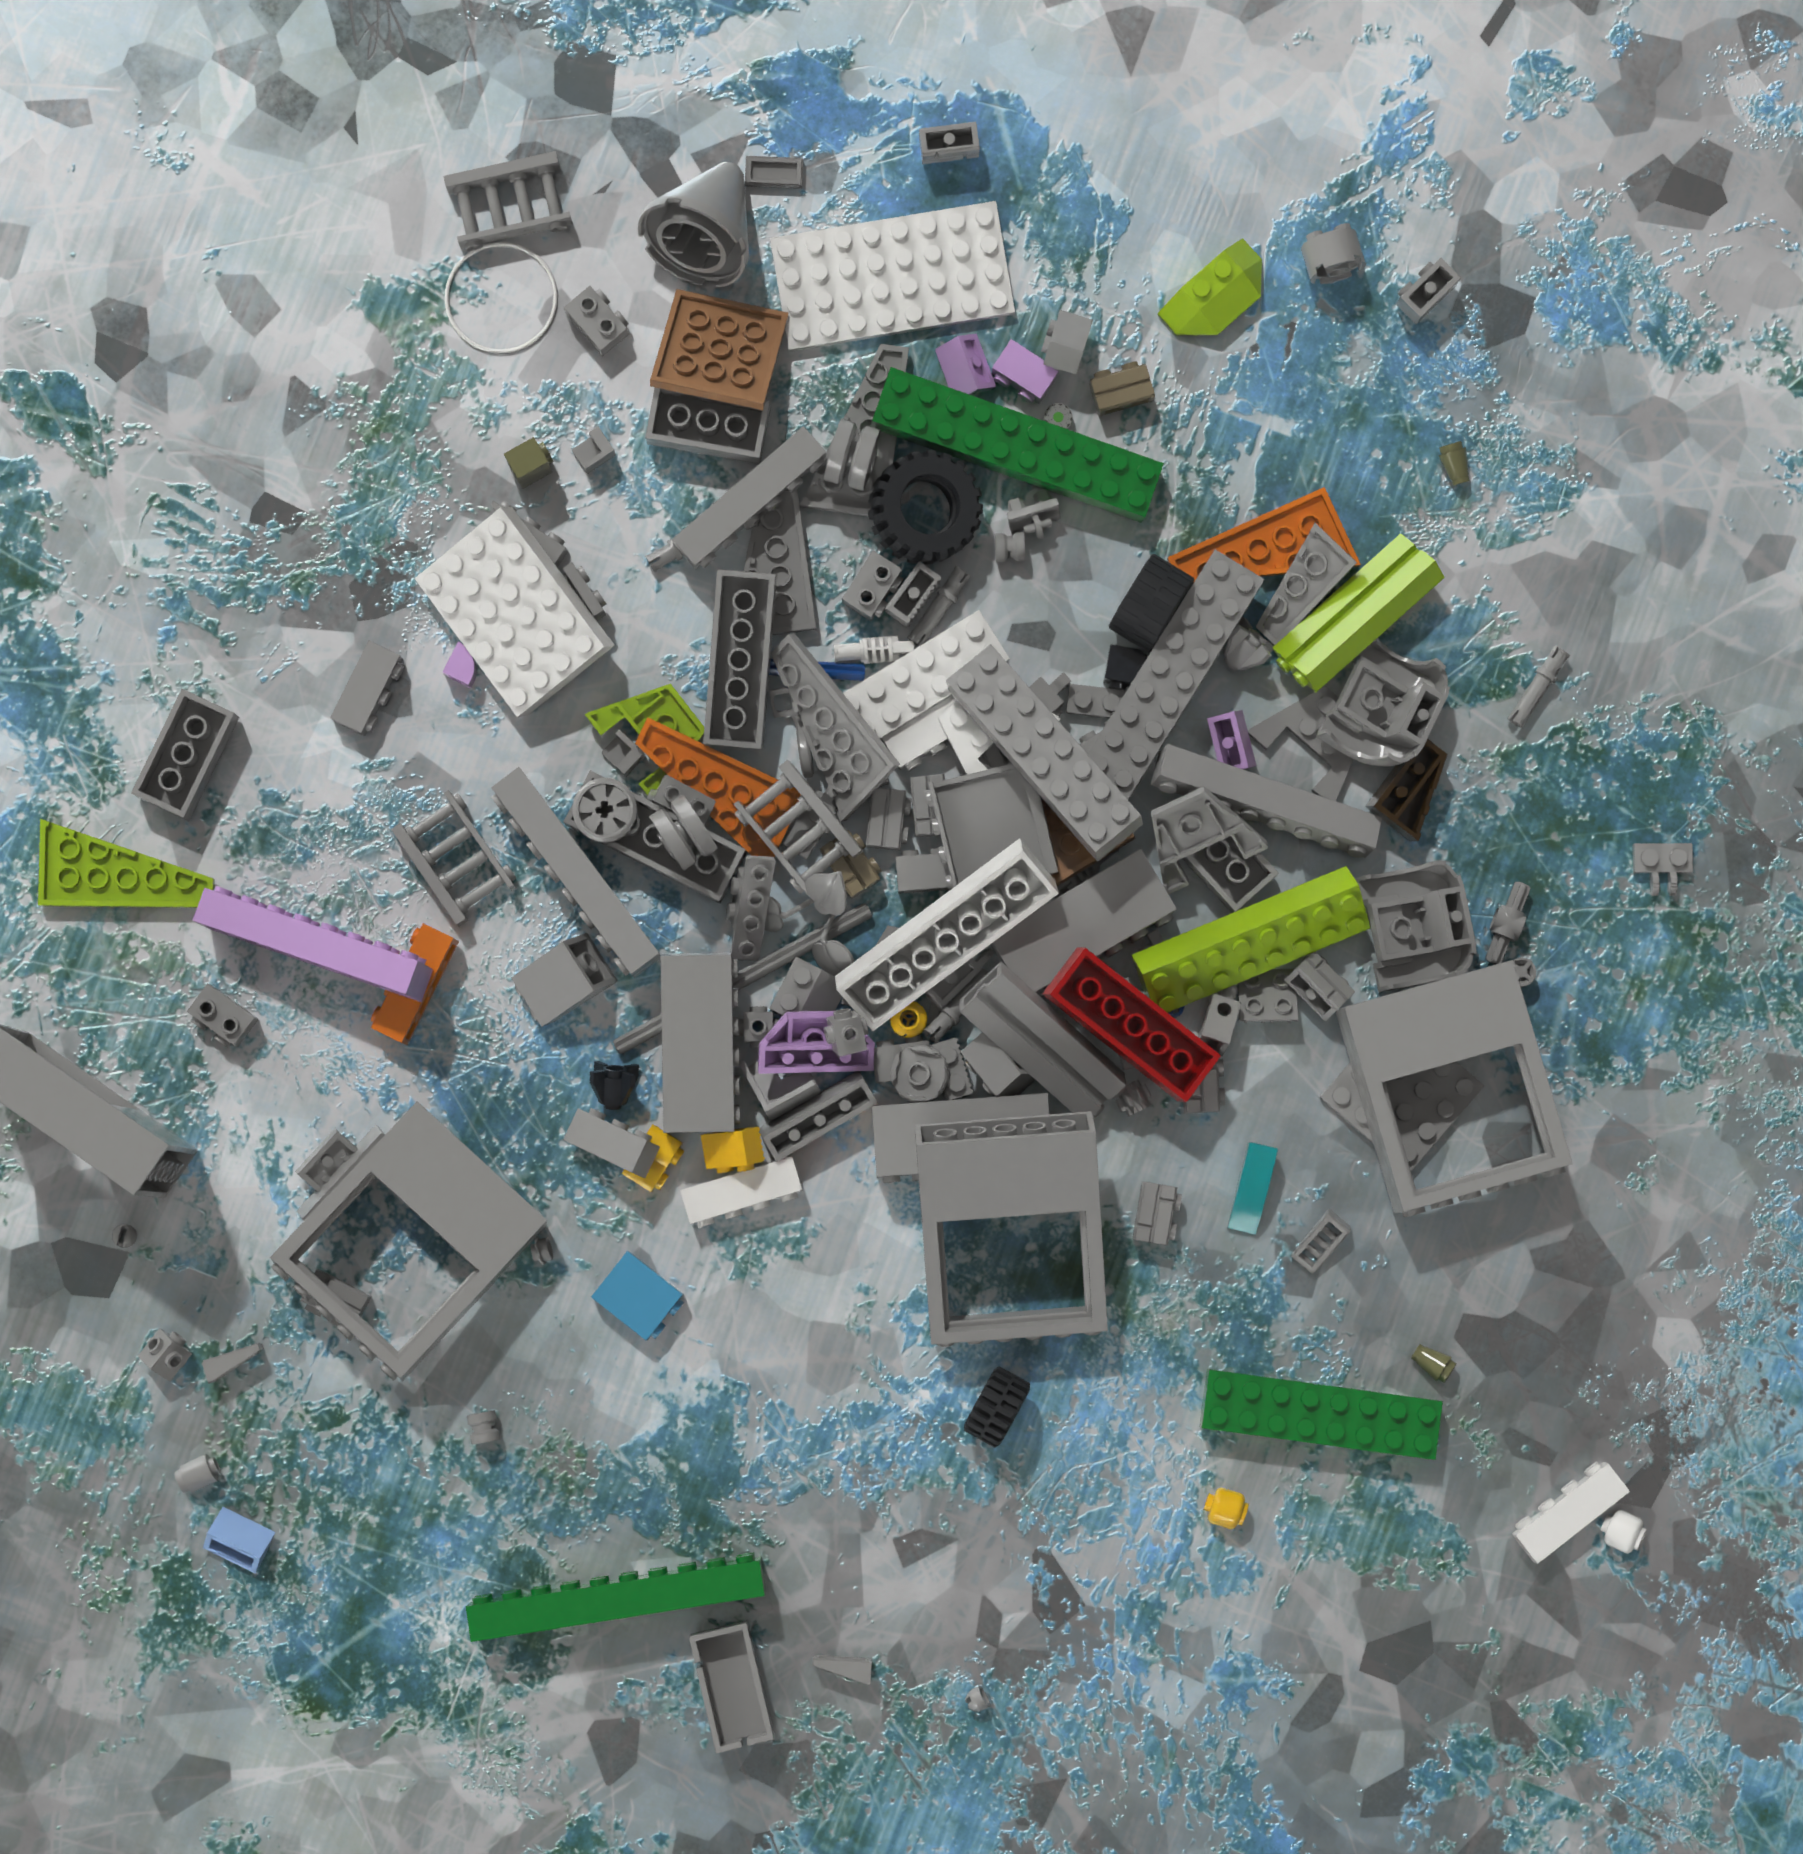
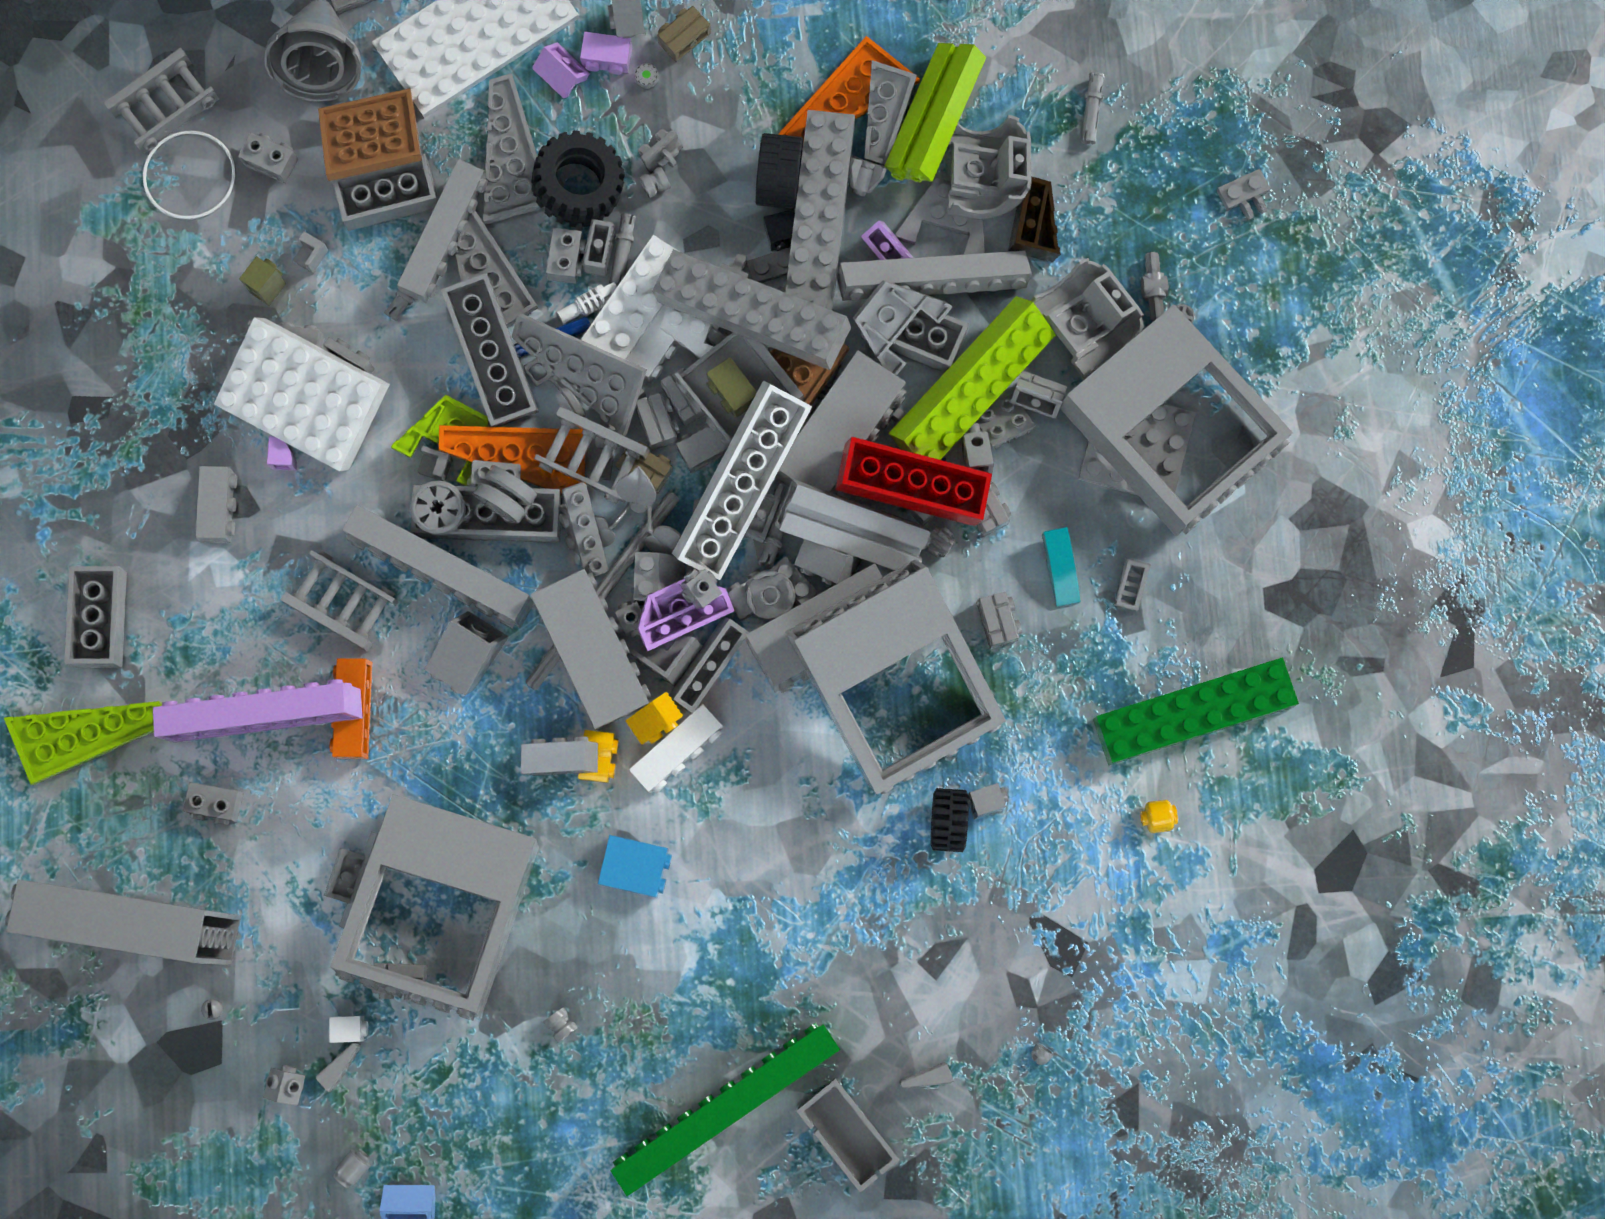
camera: 25 degrees left, 5 degrees down
light grey plate [530,1237,553,1265] -> none
black brick [590,1061,639,1110] -> none
light grey wheel [824,418,880,491] -> none
green brick [870,367,1164,523] -> none
yellow head [890,1001,928,1038] -> none
olive cone [1411,1344,1457,1383] -> none
white brick [1512,1462,1630,1564] -> none
white head [1601,1510,1647,1554] -> none
none -> white brick [329,1016,368,1043]
none -> olive brick [706,357,757,418]
none -> light grey brick [968,783,1008,820]

